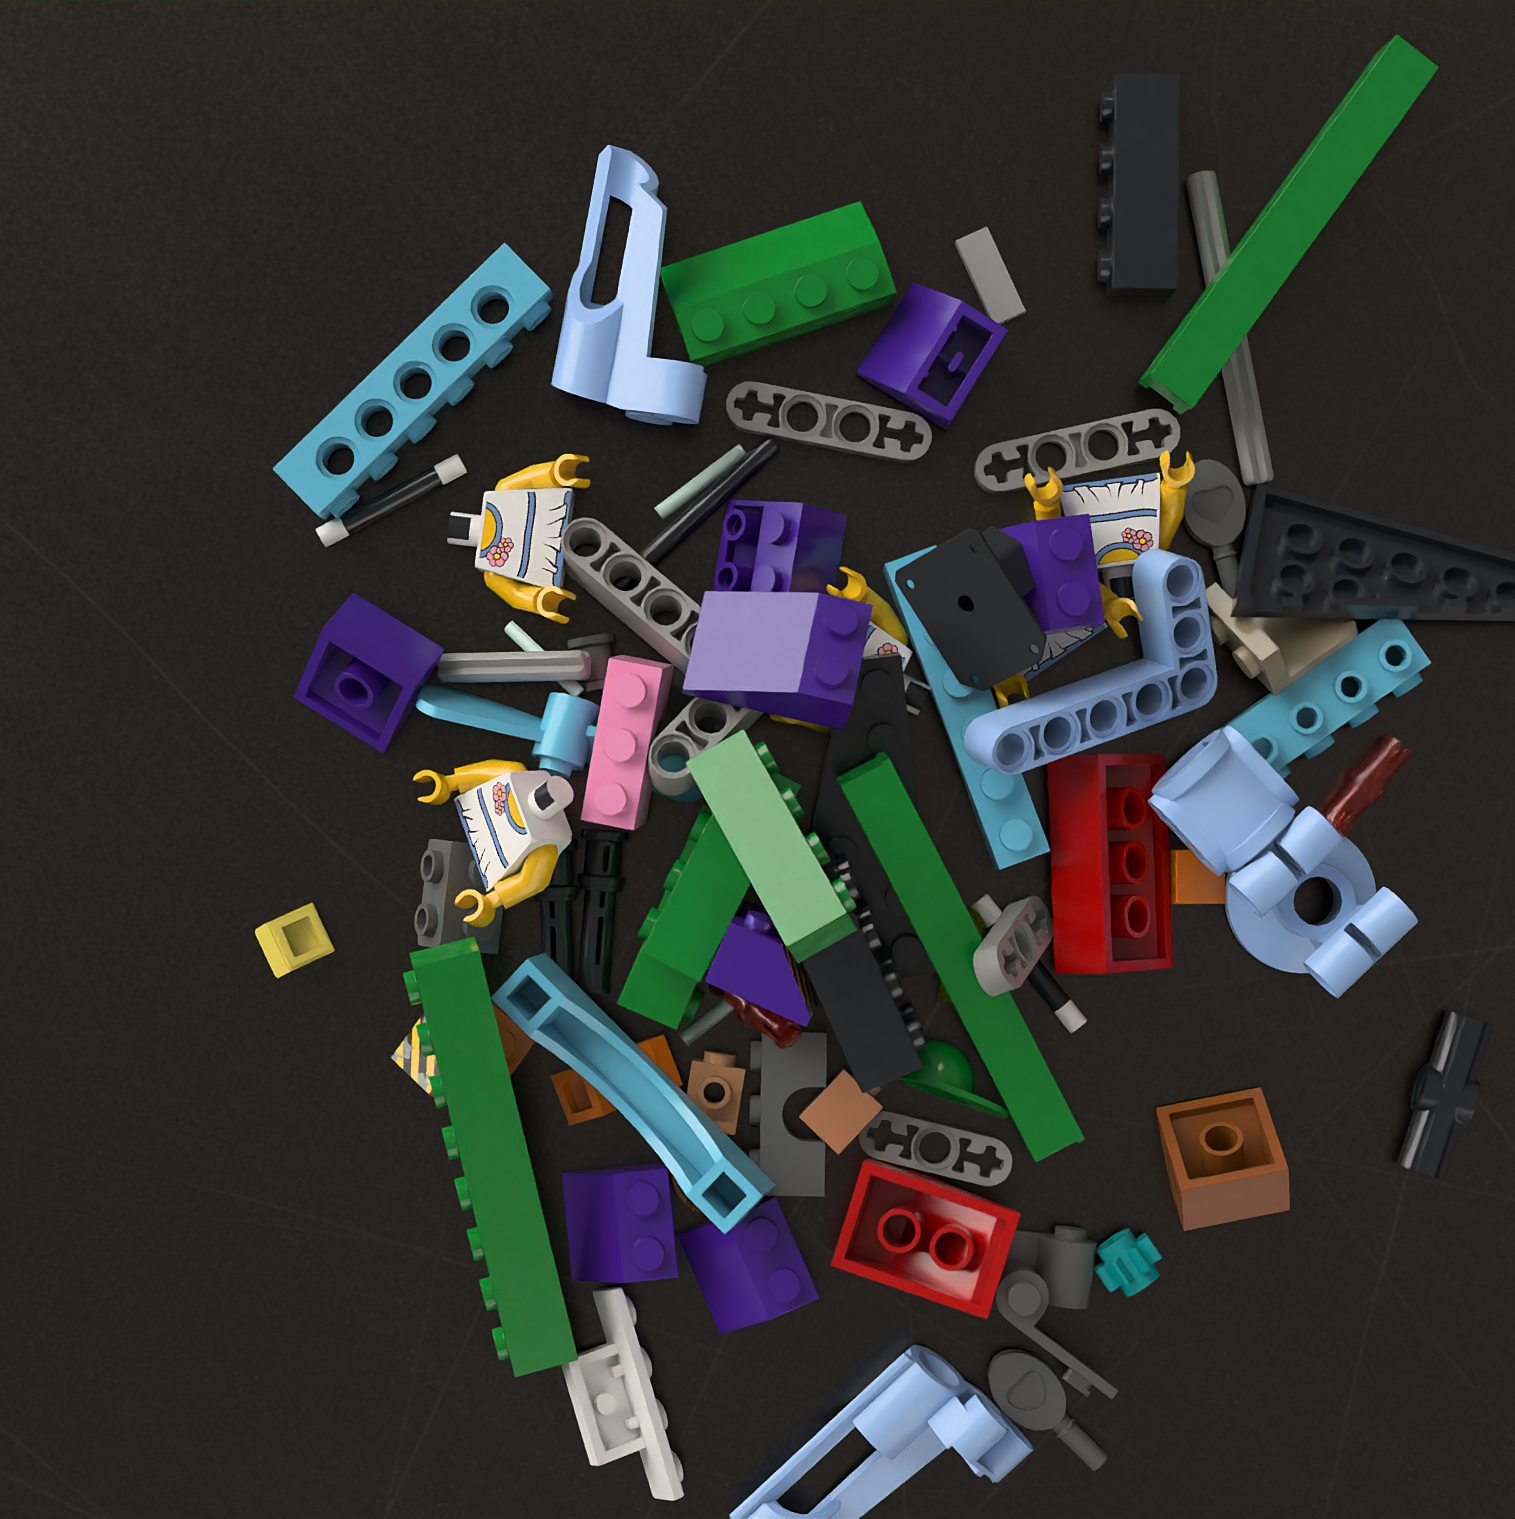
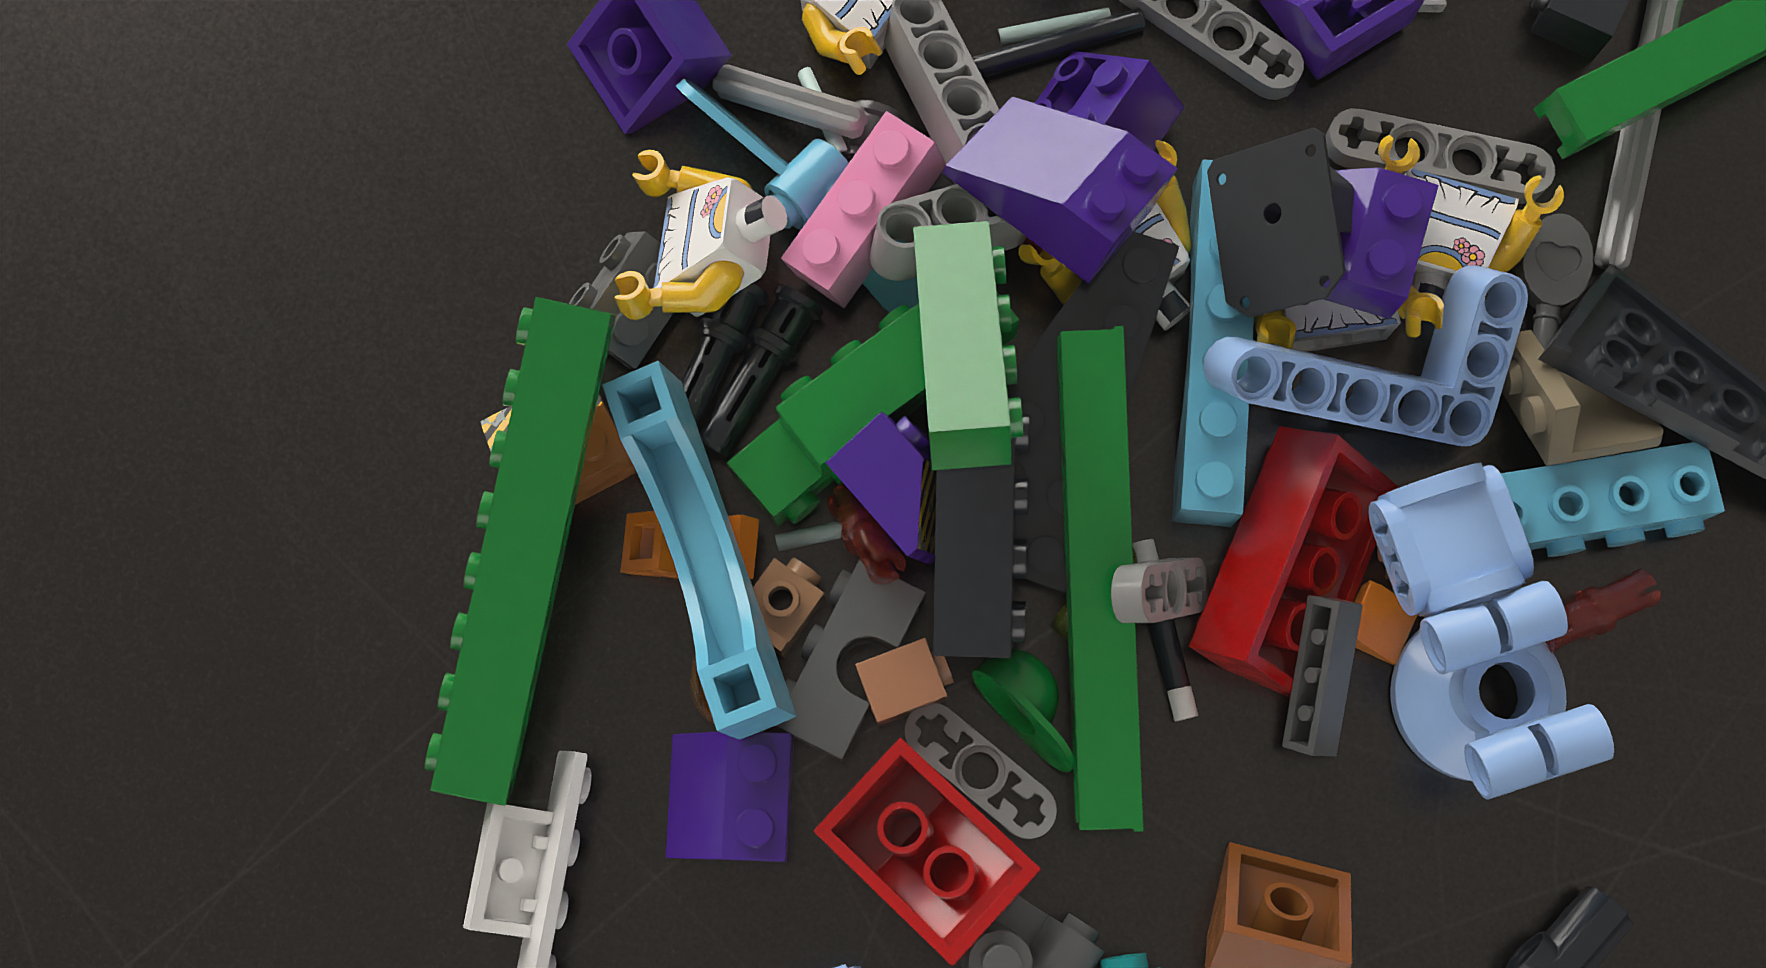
camera: 30 degrees right, 10 degrees down
light yellow slope [255,902,335,978] -> none
dark purple slope [562,1162,680,1283] -> none
none -> dark grey piece [1282,595,1363,756]

